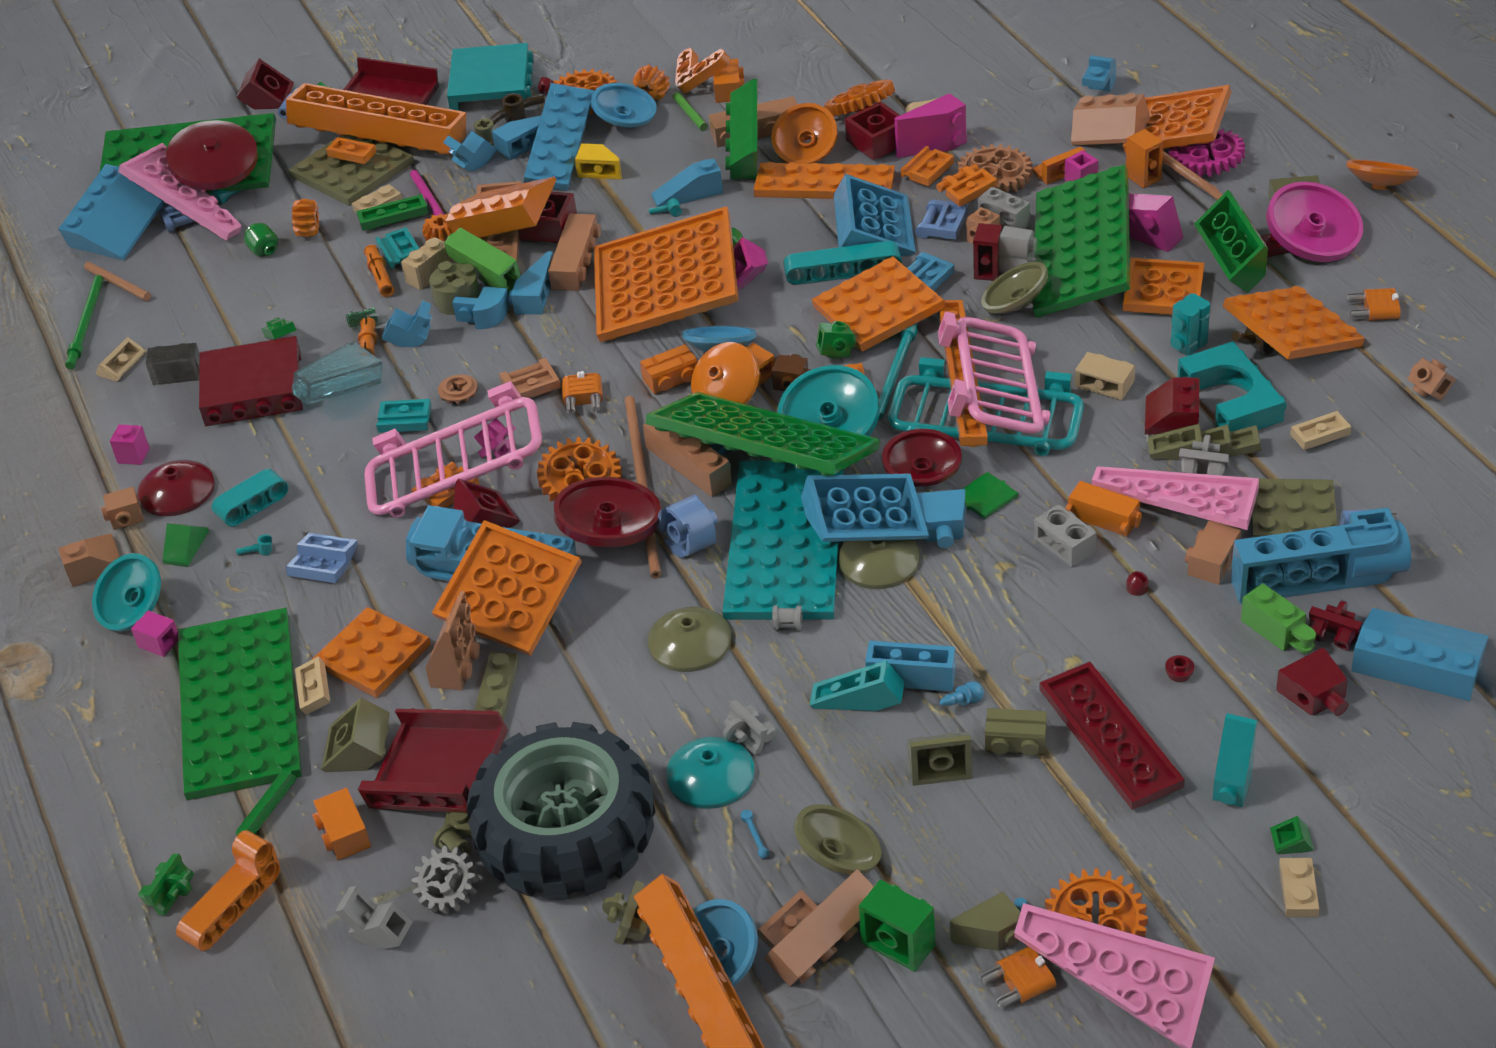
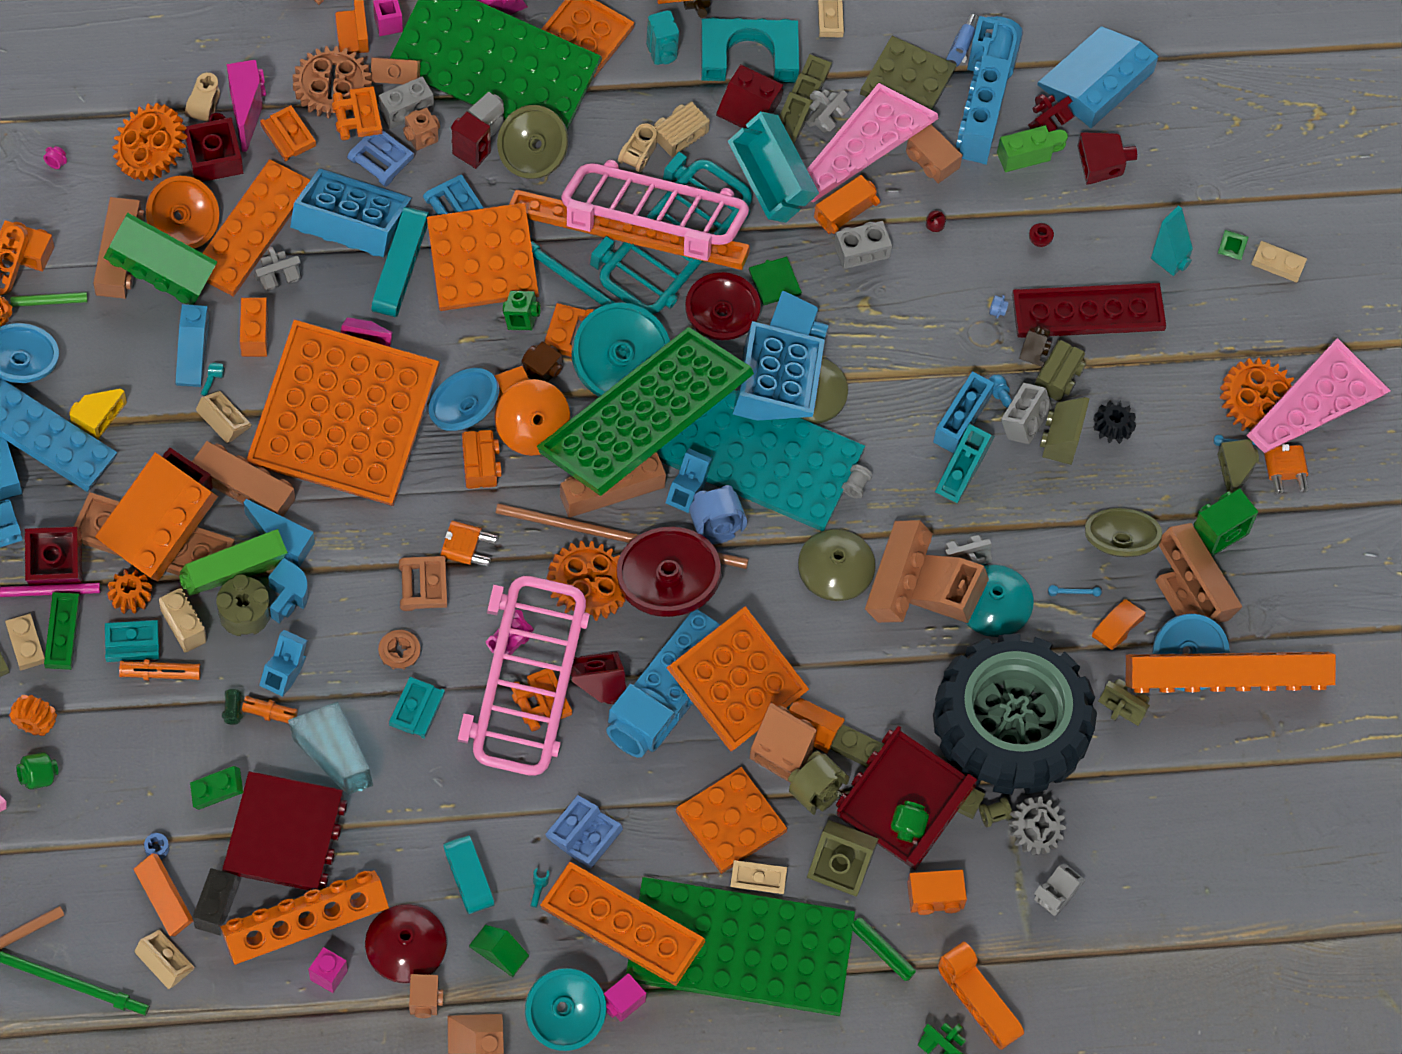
camera: 80 degrees left, 20 degrees up
none -> dark red brick [25,527,82,586]
none -> dark pink plate [43,146,67,169]
none -> orange tile [133,853,194,936]
none -> medium blue bush [144,833,169,859]
none -> tan slope [196,391,252,443]
none -> orange brick [220,870,389,965]
none -> orange brick [240,298,268,357]
none -> light grey hips [254,247,301,292]
none -> nougat plate [371,57,420,84]
none -> orange plate [540,862,705,986]
none -> tan piece [618,123,657,173]
none -> dark azure brick [666,449,712,513]
none -> teal piece [728,111,819,223]
none -> orange panel [788,697,845,753]
none -> olive brick [788,751,849,815]
none -> nougat brick [865,520,933,623]
none -> green head [891,801,929,842]
none -> nougat slope [910,555,989,623]
none -> medium blue plate [989,295,1008,319]
none -> light grey brick [1001,383,1052,444]
none -> dark brown brick [1019,326,1052,367]
none -> orange slope [1092,599,1146,650]
none -> black gear [1093,400,1136,444]

